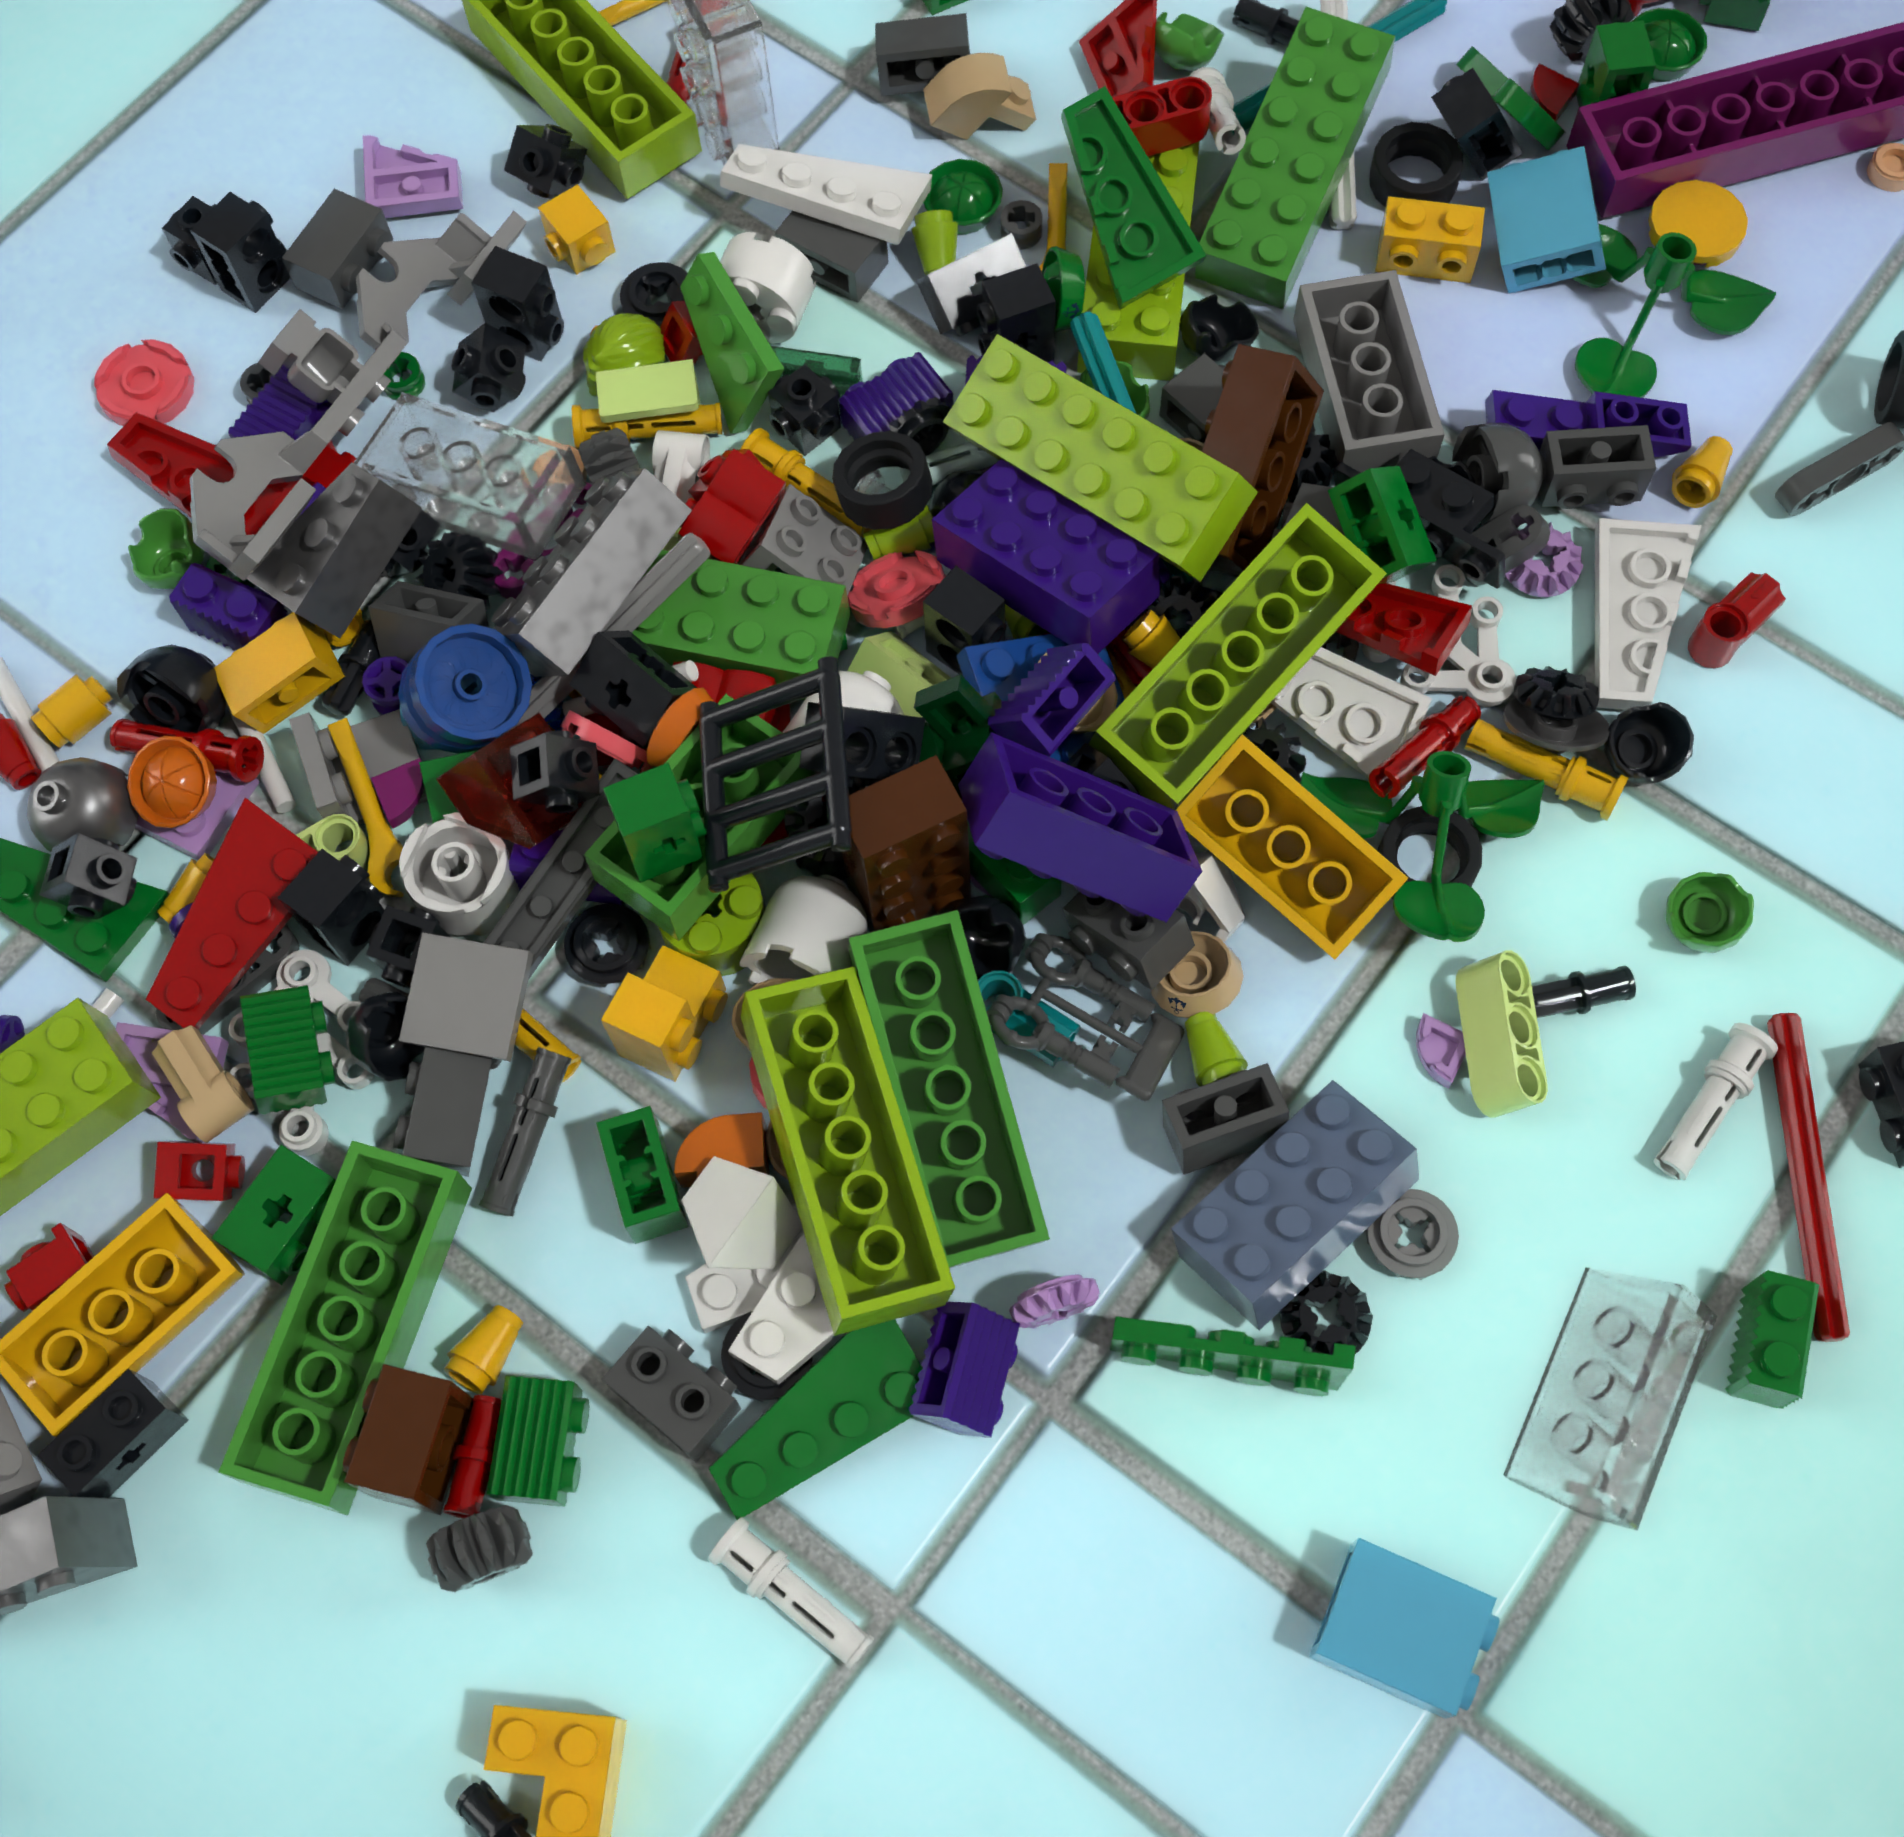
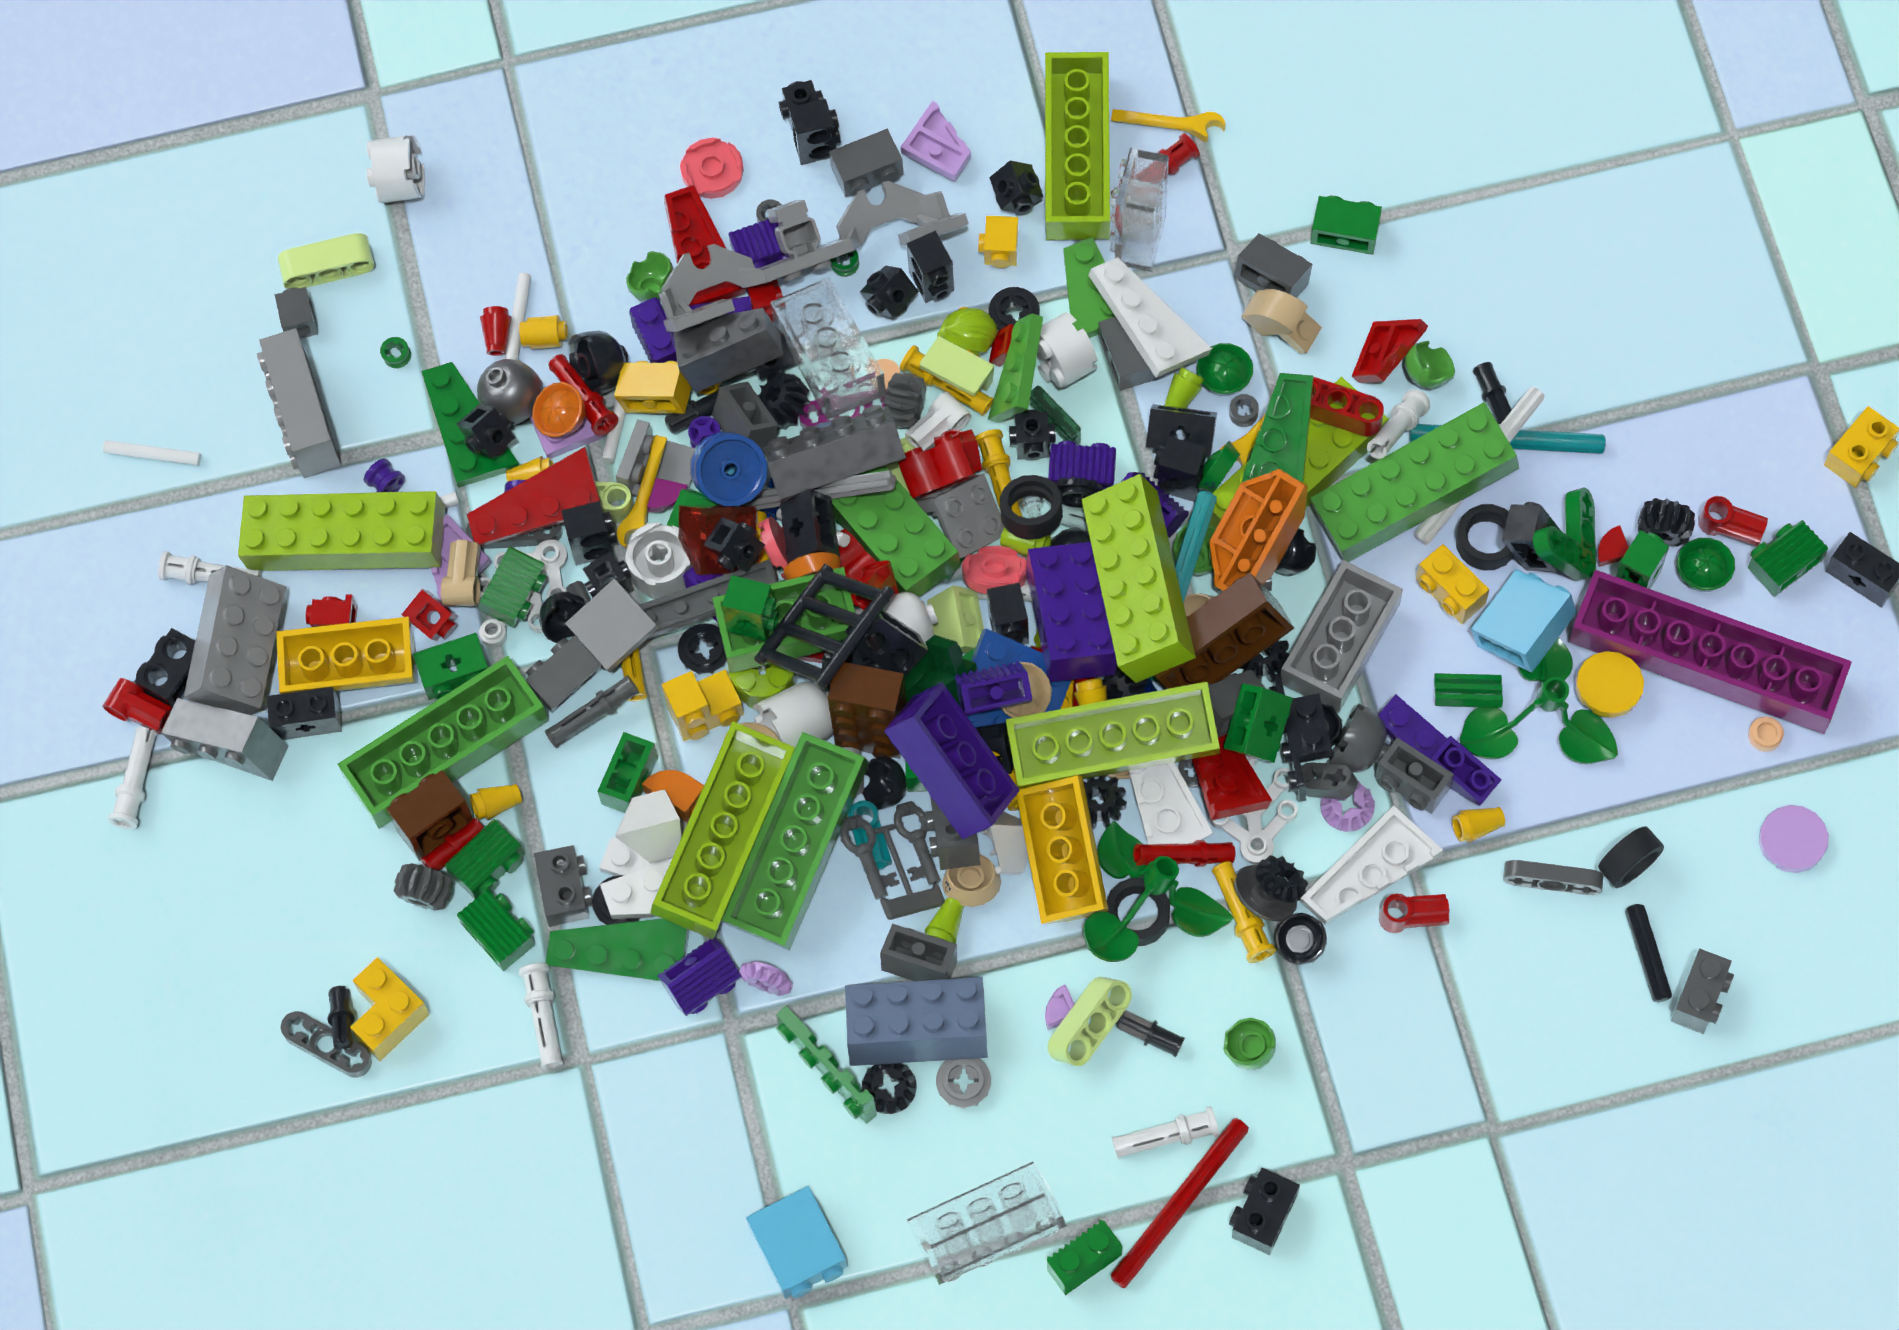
camera: 40 degrees right, 0 degrees up
none -> green brick [457,889,535,972]
none -> red piece [851,560,899,610]
none -> bright green wing [1063,237,1115,338]
none -> orange wedge [1210,469,1308,591]
none -> green tile [1434,673,1503,708]

